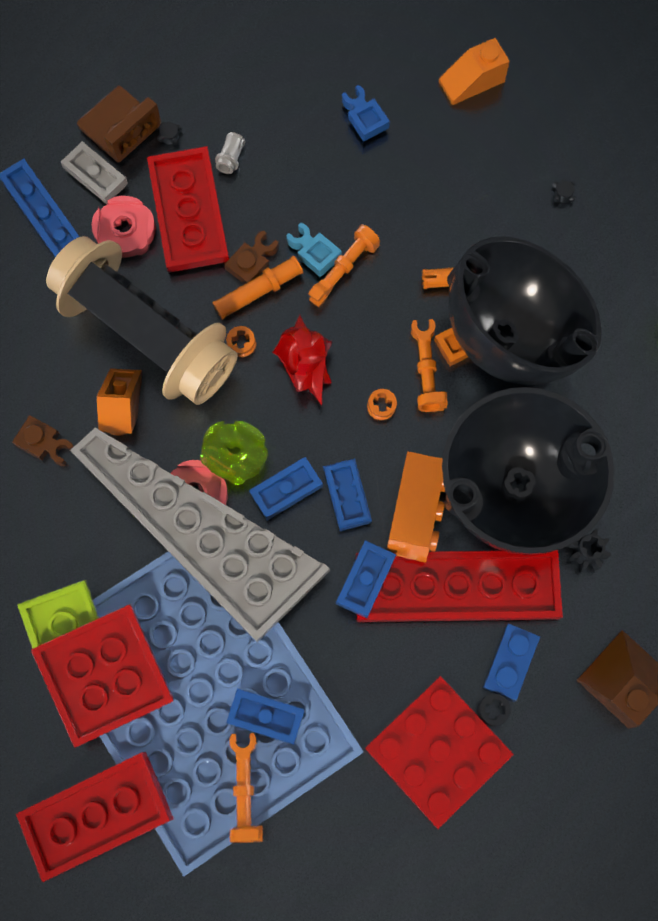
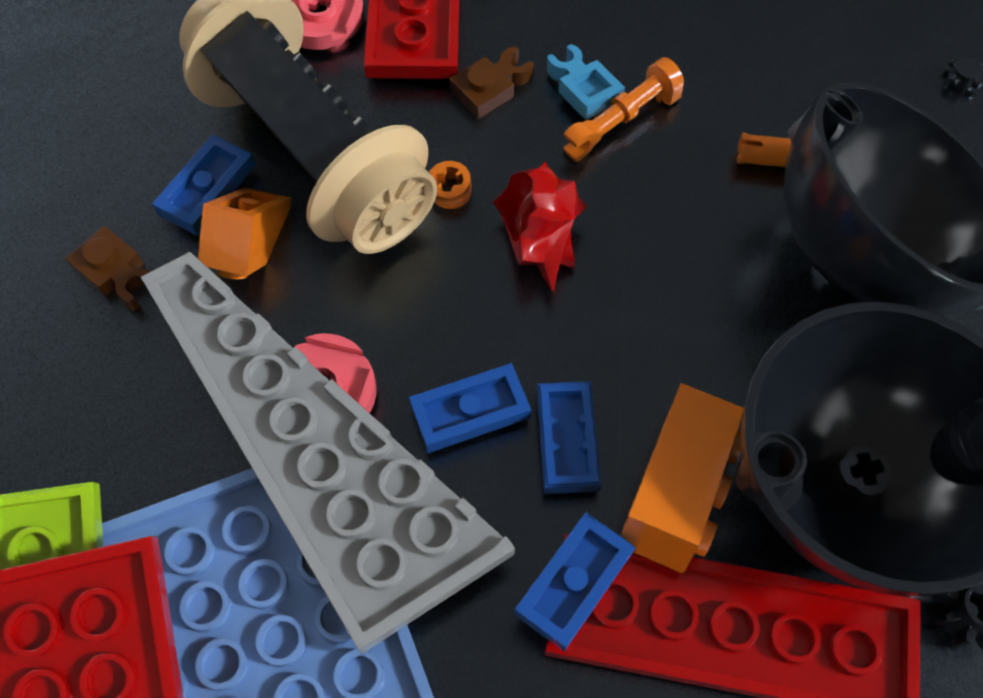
camera: 10 degrees right, 10 degrees down
clear neon green plate [200,420,268,485] -> none
orange pin [212,255,303,320] -> none
orange bush [367,389,397,420] -> none
orange piece [411,319,448,412] -> none
orange tile [434,328,468,367] -> none
none -> blue plate [152,134,256,236]

